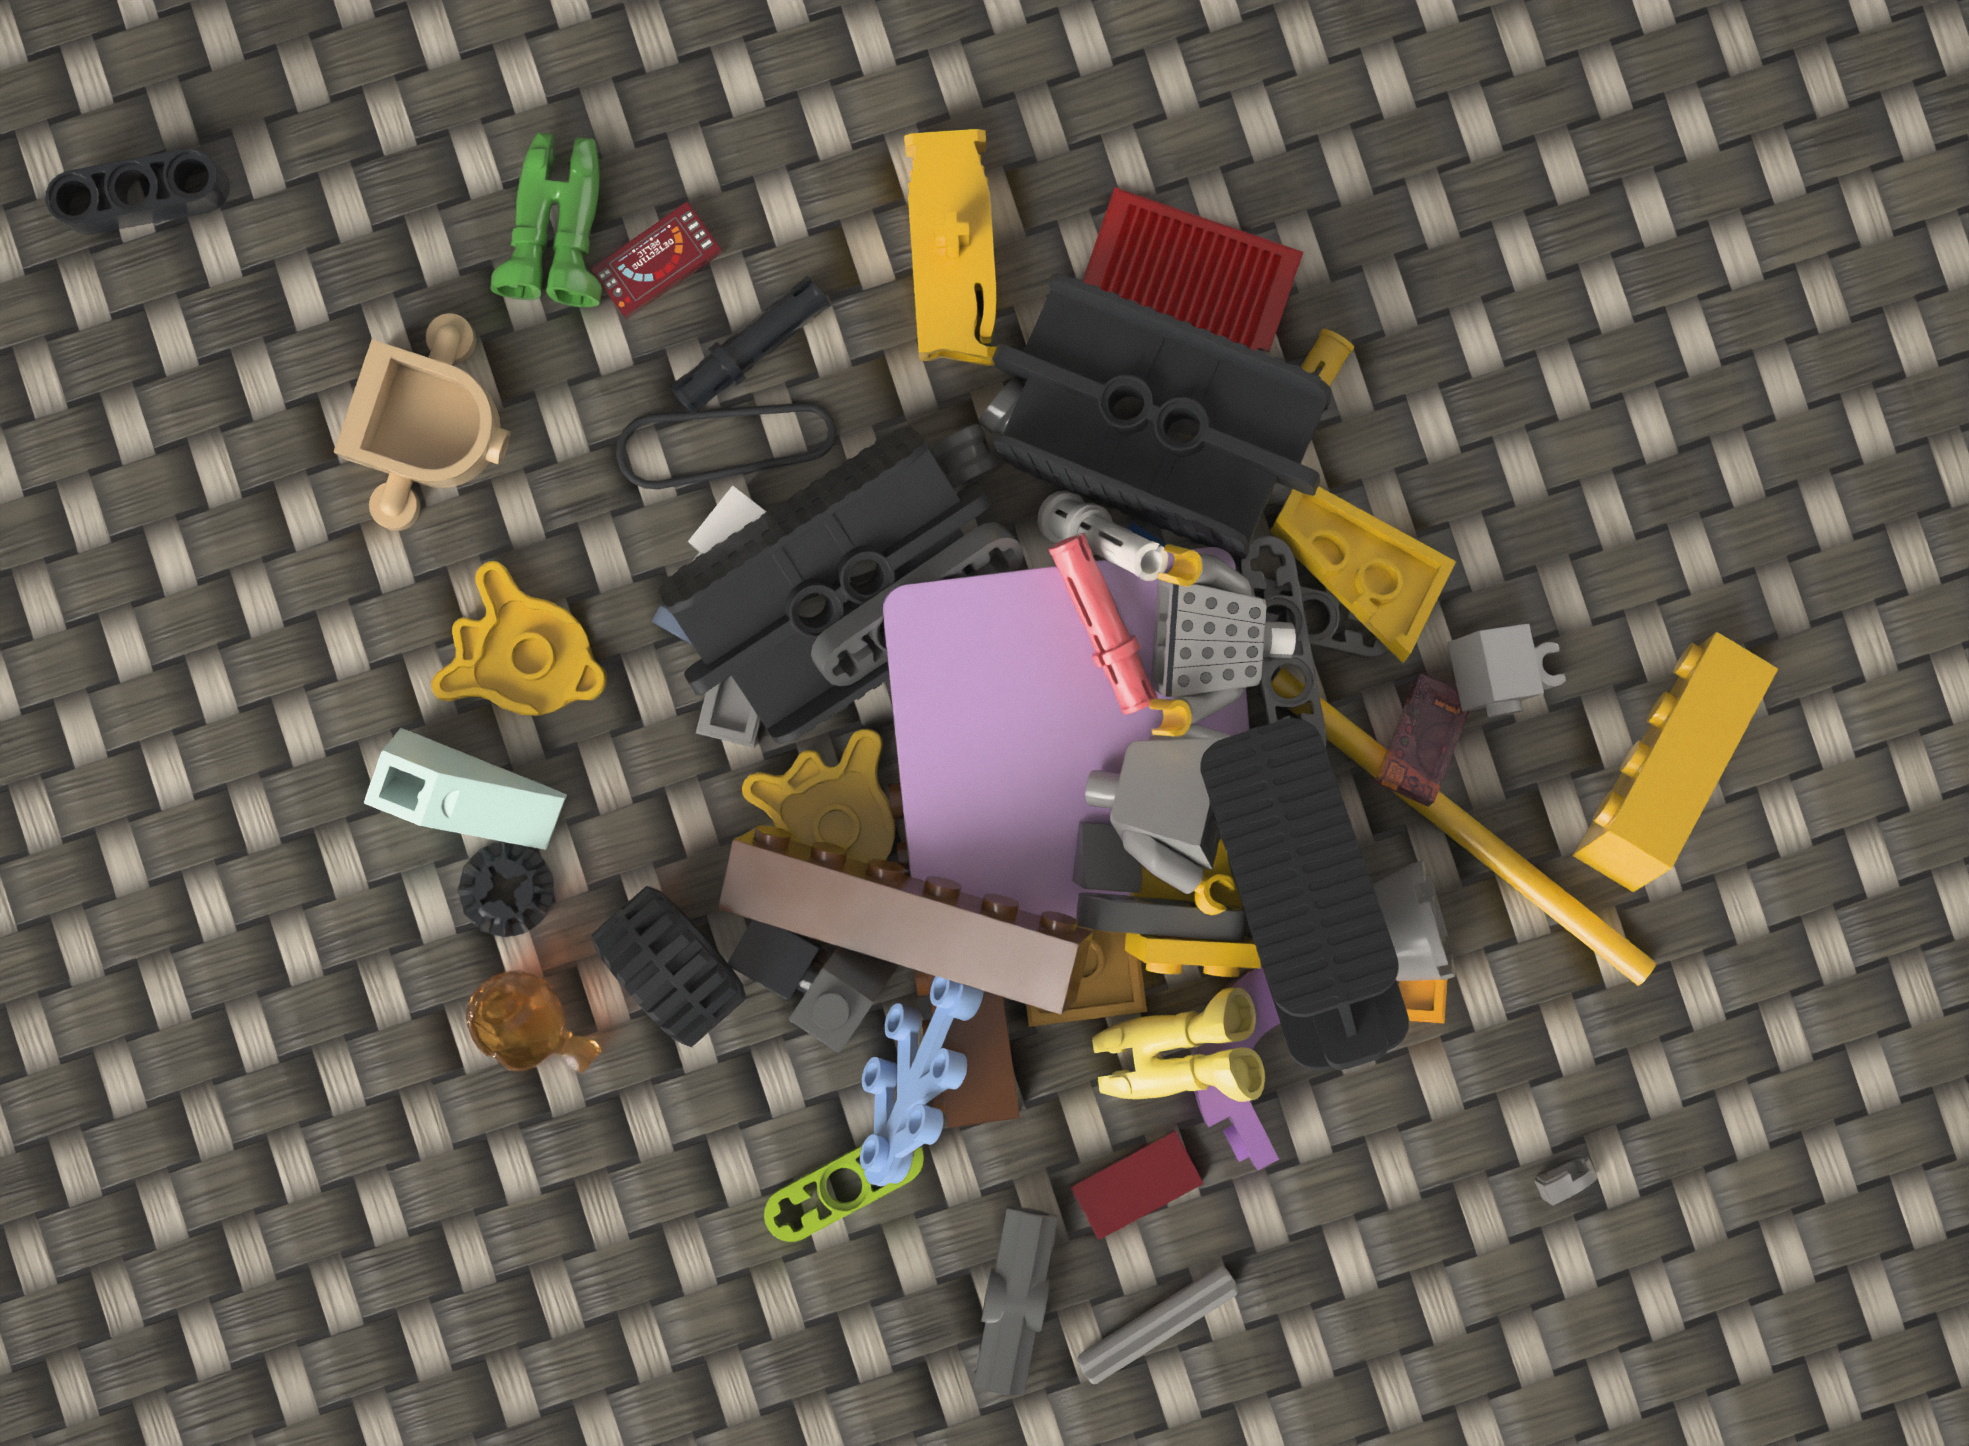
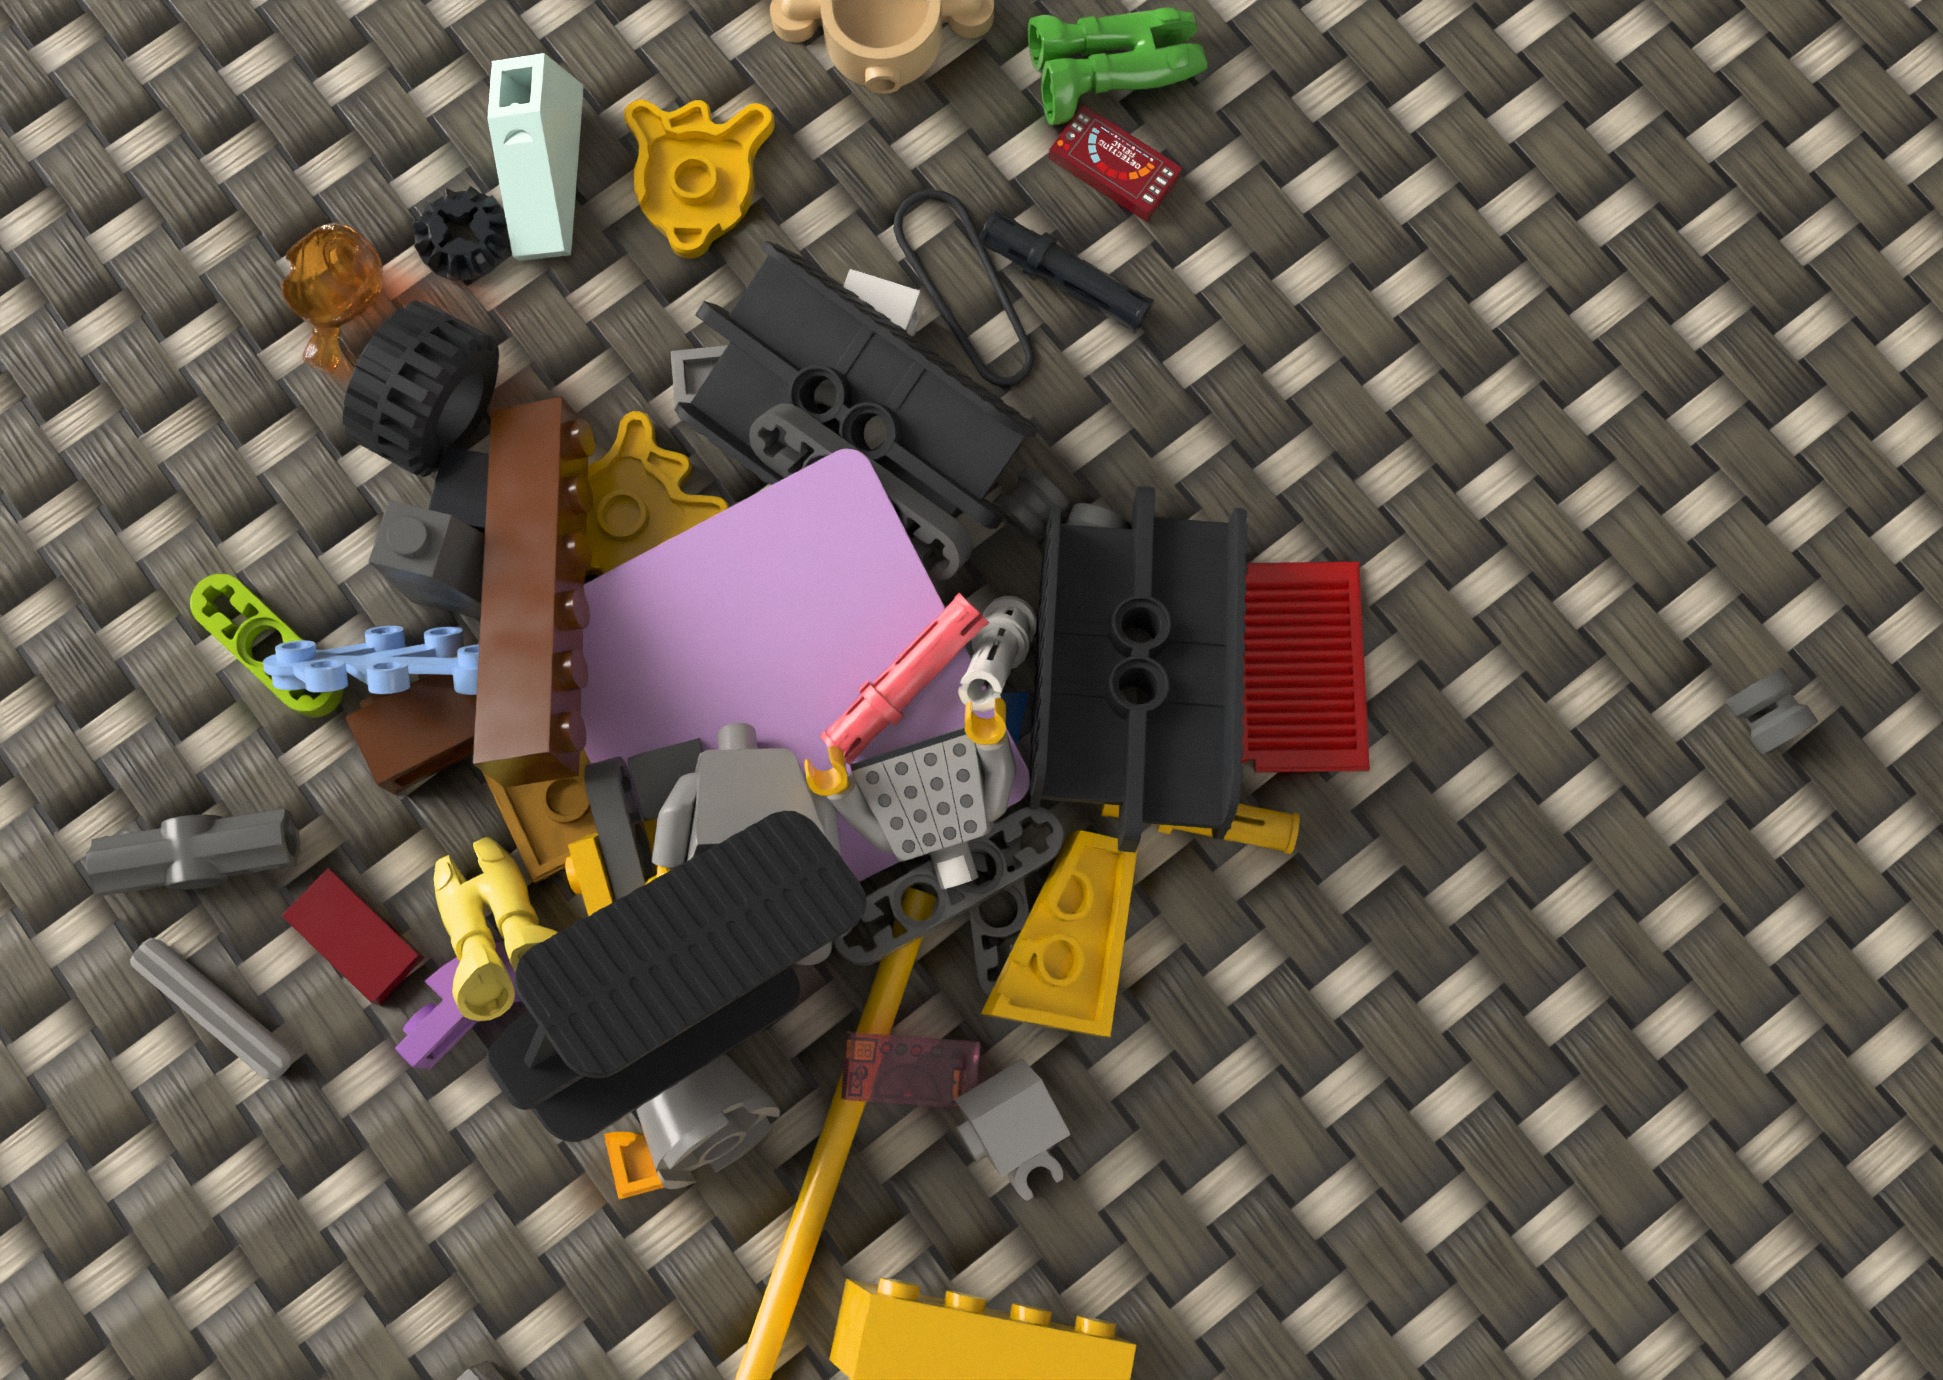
camera: 75 degrees right, 10 degrees down
yellow piece [904,129,997,366] -> none

